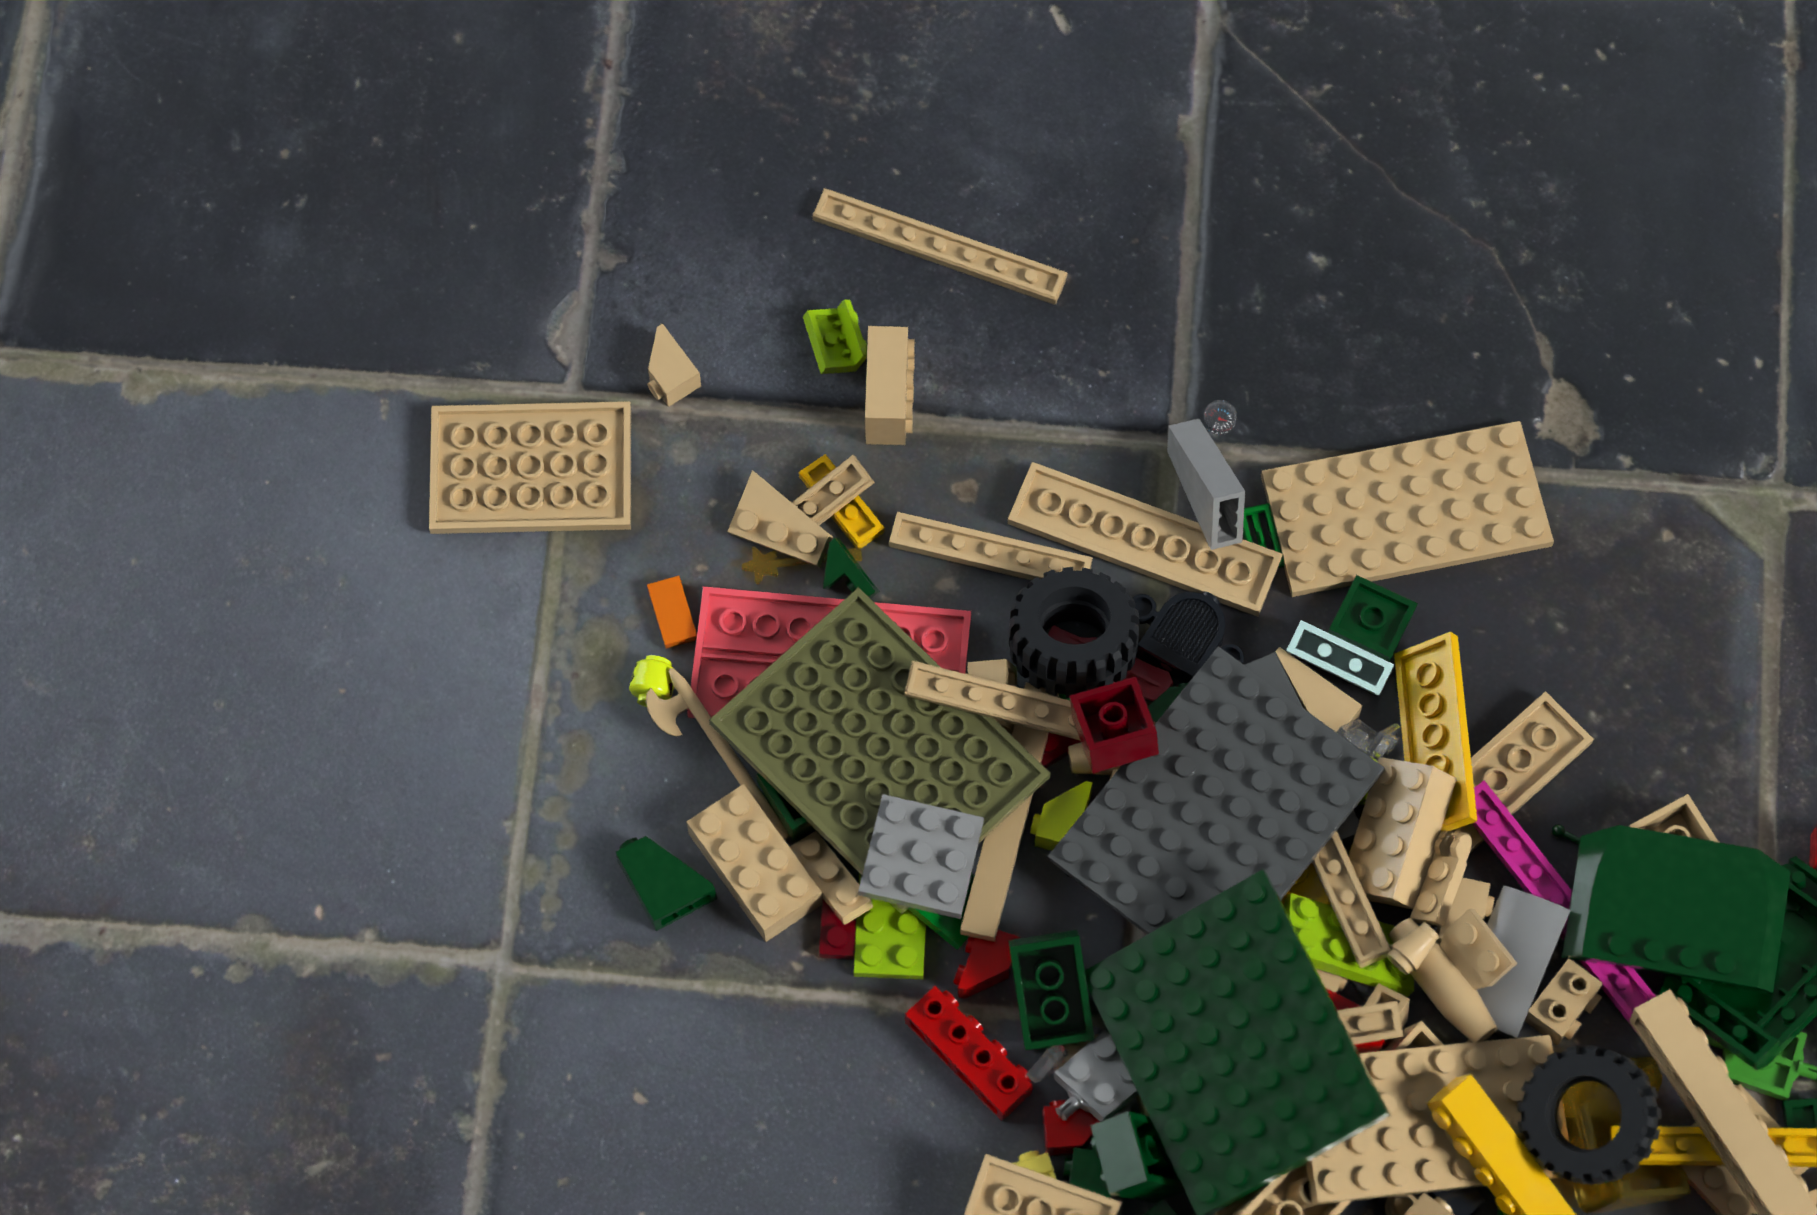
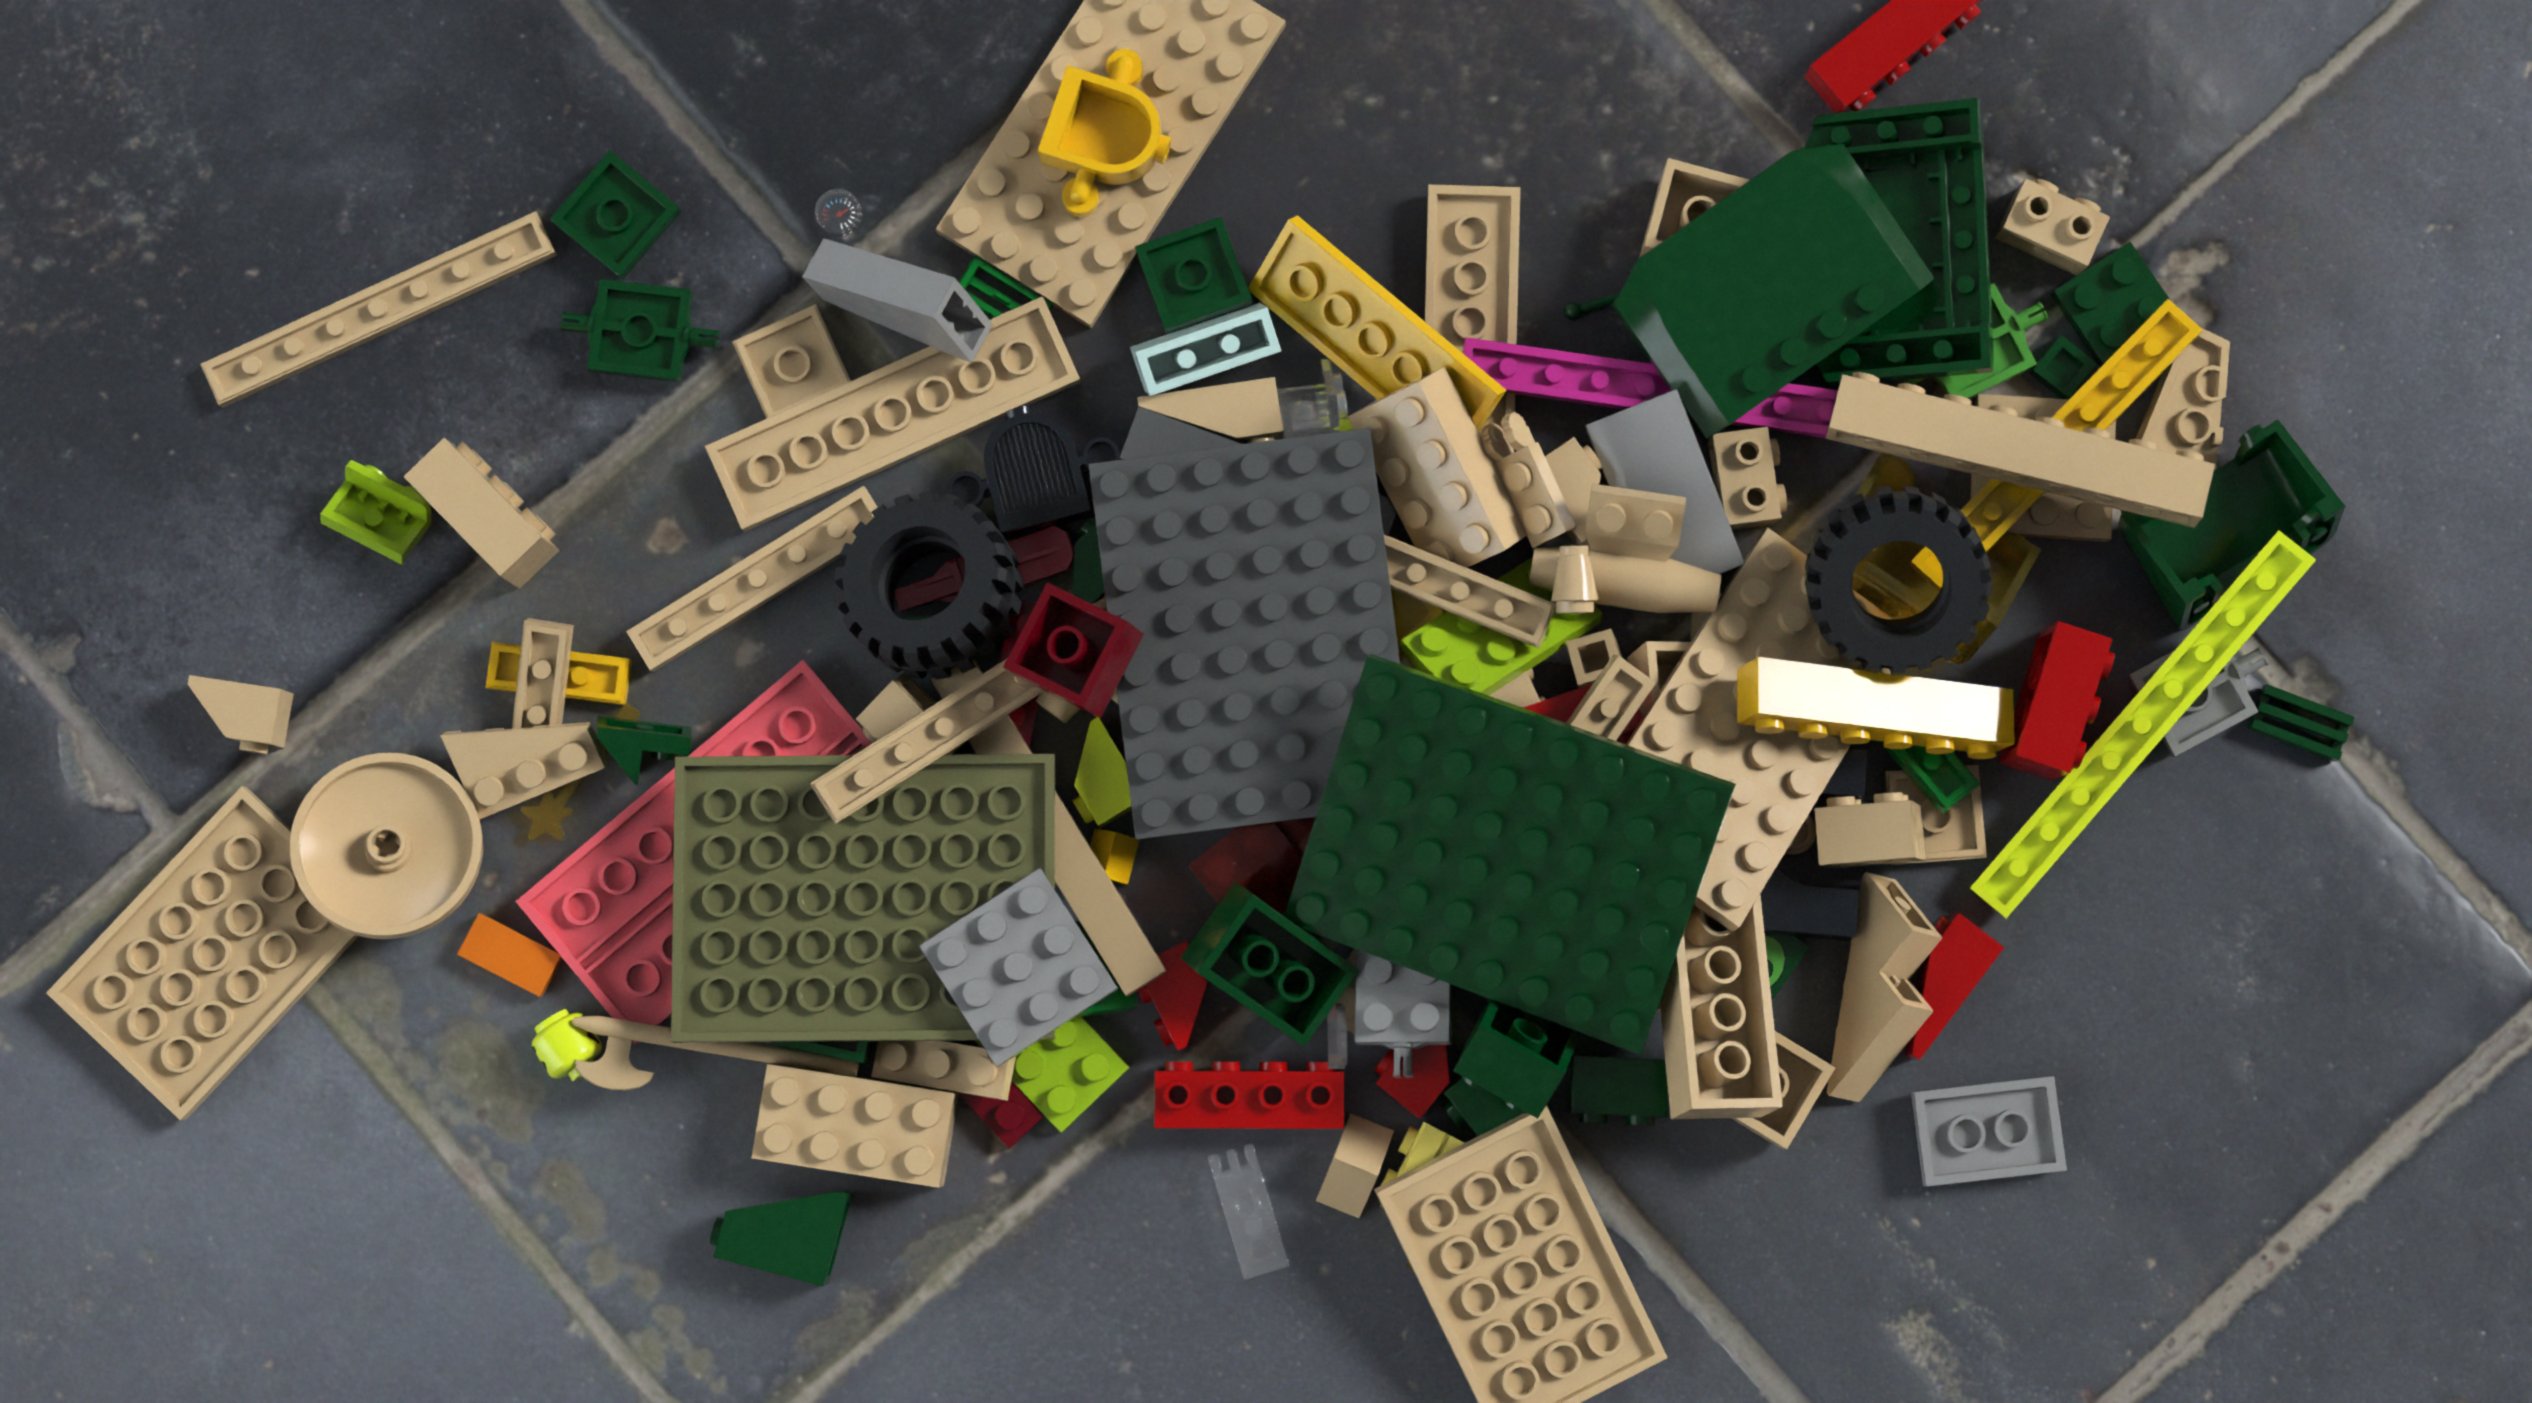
camera: 45 degrees left, 15 degrees up
none -> tan dish [290,753,483,939]
none -> dark green plate [550,150,682,281]
none -> dark green plate [560,279,720,383]
none -> tan tile [732,304,851,419]
none -> yellow piece [1038,49,1172,218]
none -> yellow slope [1090,828,1140,885]
none -> clear red slope [1188,822,1302,914]
none -> clear hinge [1208,1143,1289,1280]
none -> tan slope [1316,1113,1394,1219]

